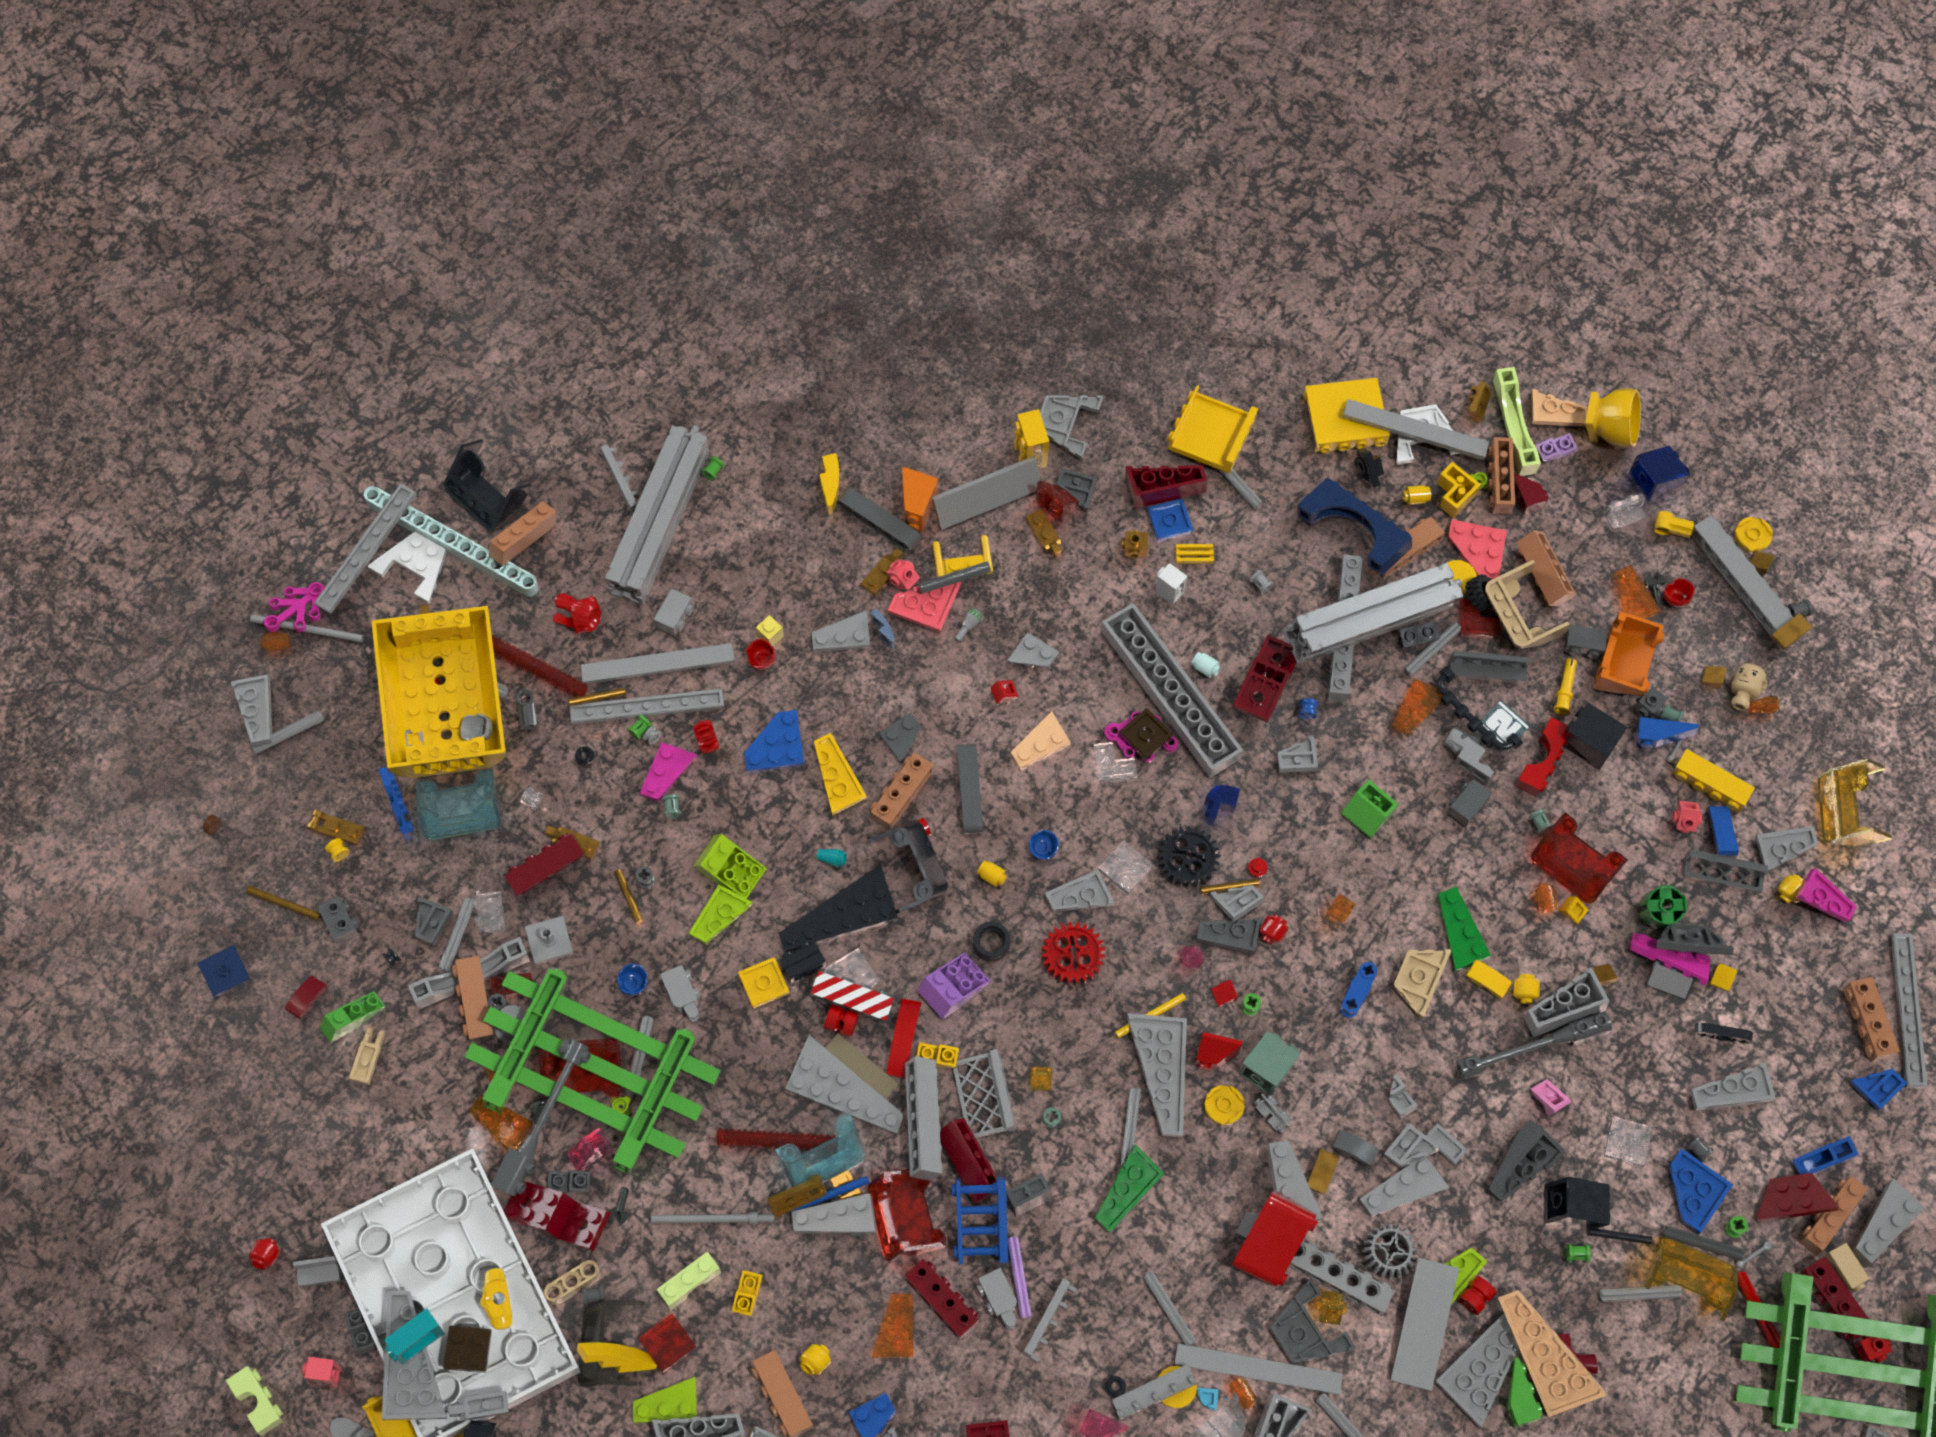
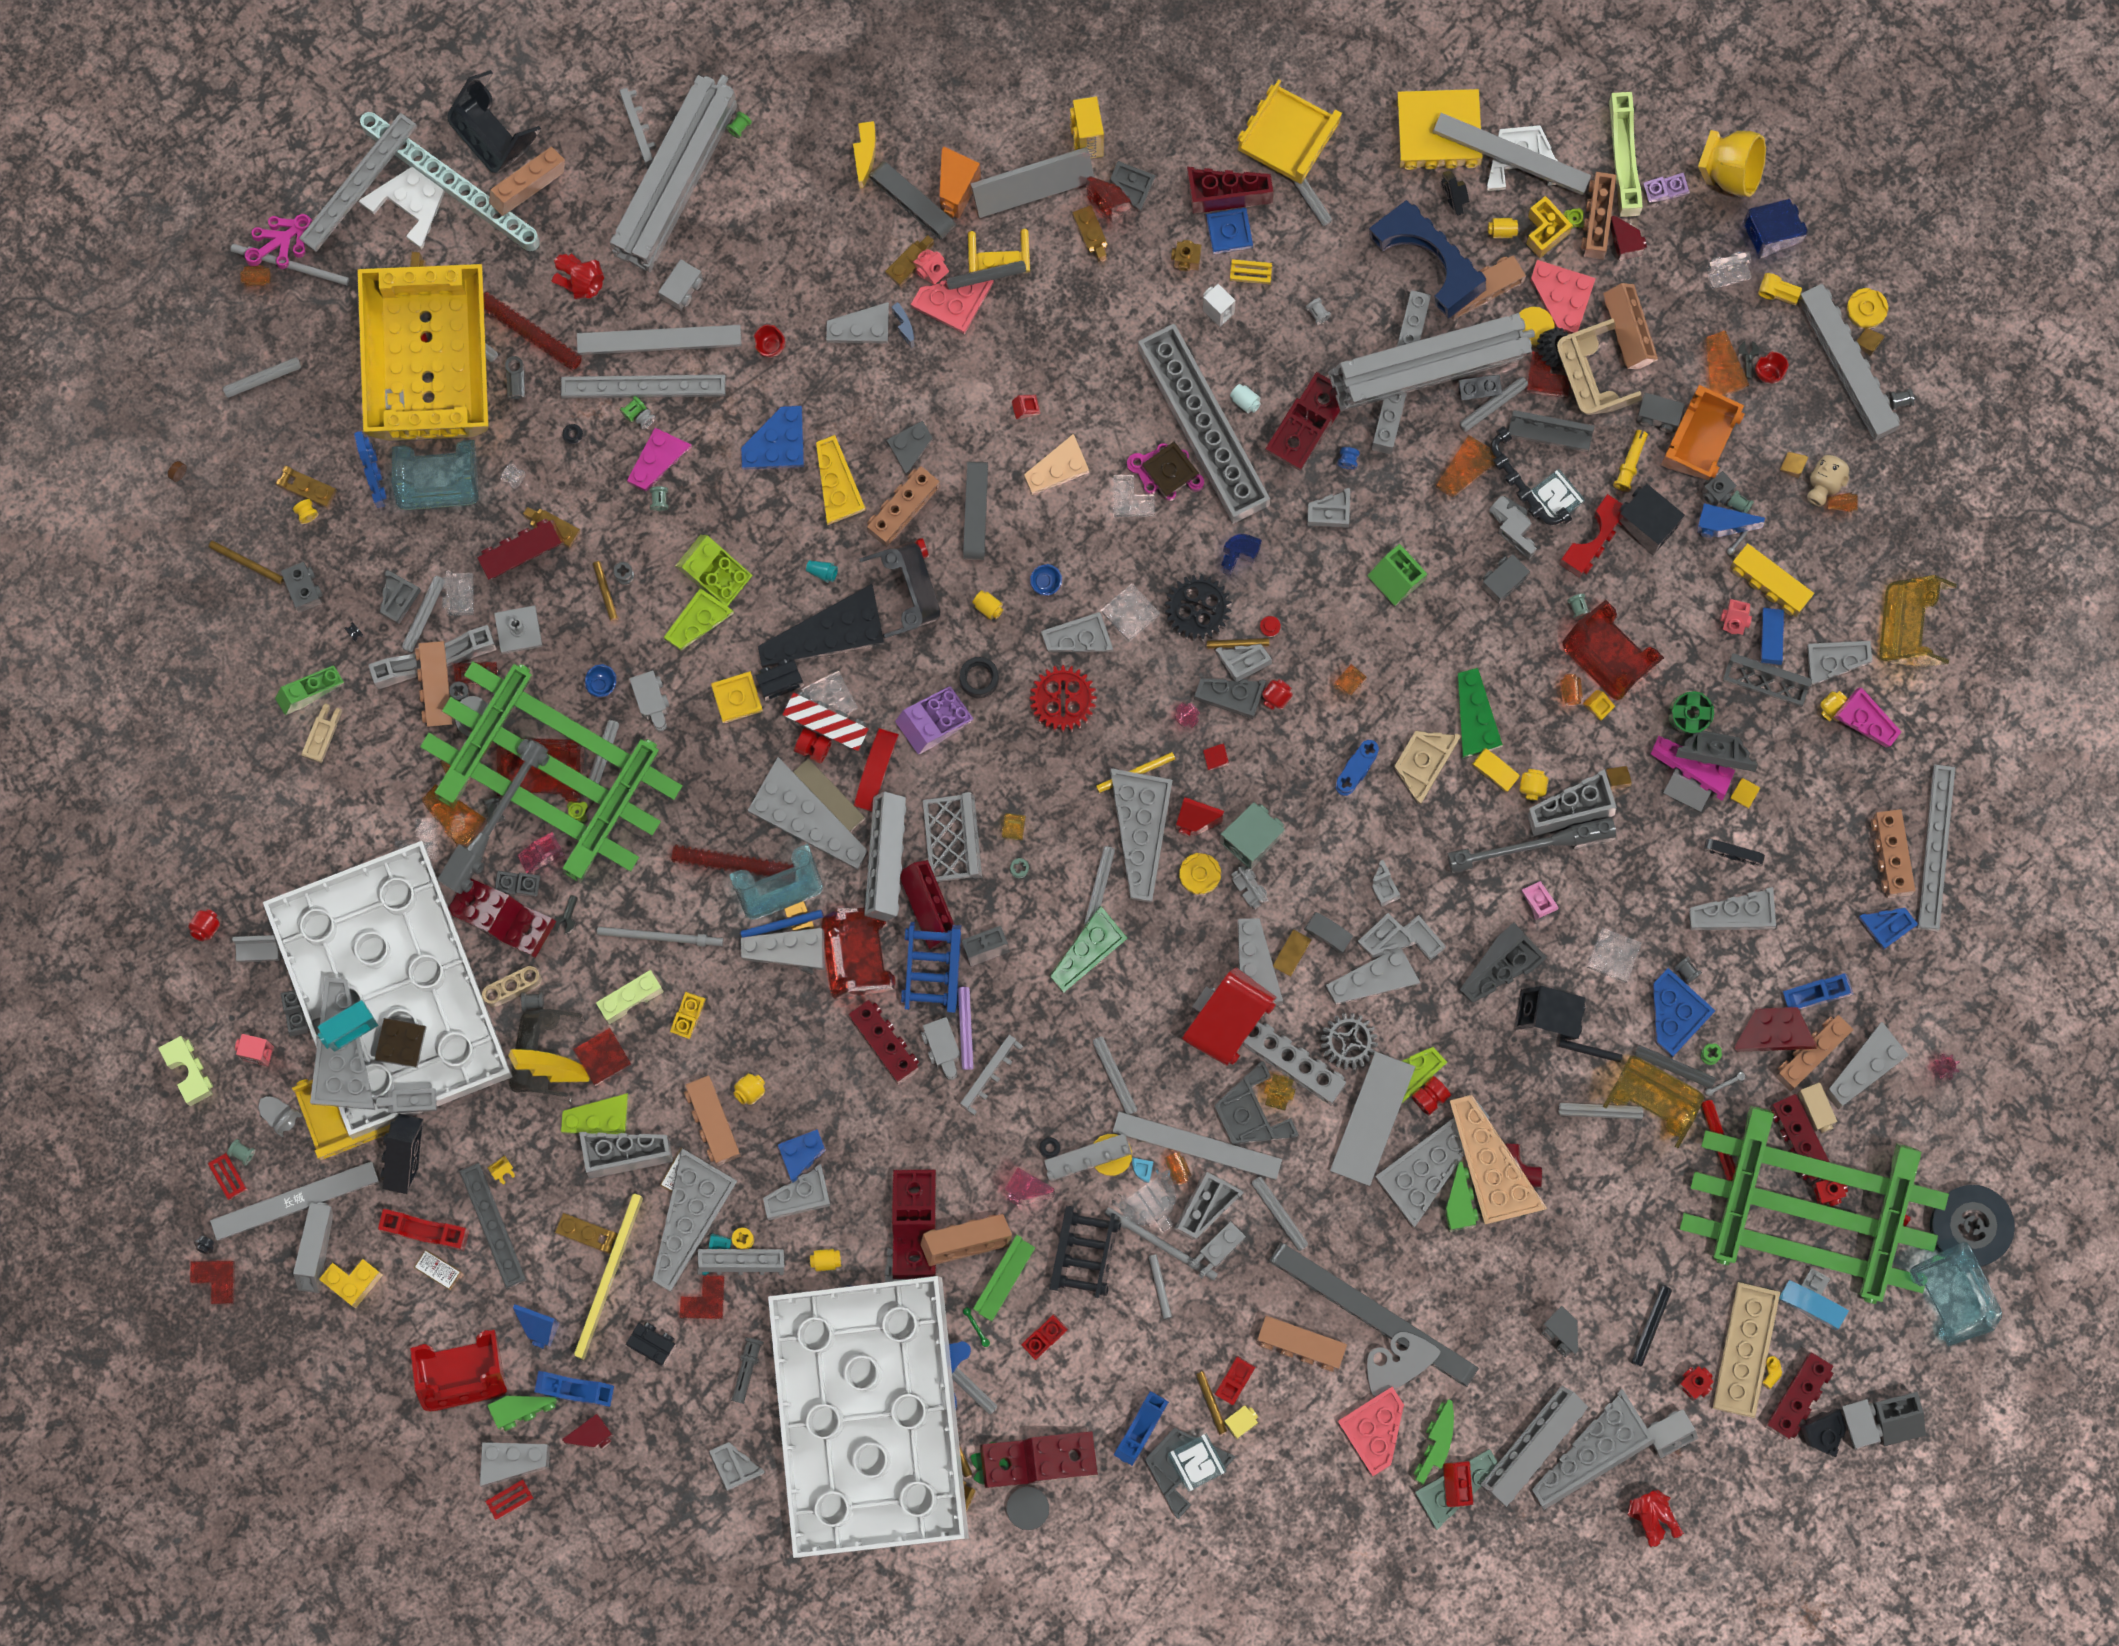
camera: 10 degrees right, 10 degrees up
dark blue plate [197,945,251,998] -> none
light grey wing [231,674,272,746] -> none
dark red slope [285,975,327,1019] -> none
light grey hair [460,713,493,741] -> none
yellow piece [480,1268,512,1330] -> none
pearl gold bar [568,688,626,706] -> none
red gear [693,720,719,754] -> none
light yellow brick [756,615,784,646] -> none
pearl gold plate [767,1174,827,1217] -> none
clear orange wing [872,1294,914,1359] -> none
yellow slope [916,1042,959,1068] -> none
light grey piece [955,608,982,642] -> none
light grey wing [1007,632,1059,669] -> none
light grey wing [1040,395,1104,460] -> none
bright green bush [1241,993,1261,1016] -> none
pearl gold plate [1468,381,1492,422] -> none
light nougat wing [1531,388,1588,427] -> none
bright green bush [1566,1244,1590,1263] -> none
pearl gold tile [1771,613,1813,650] -> none

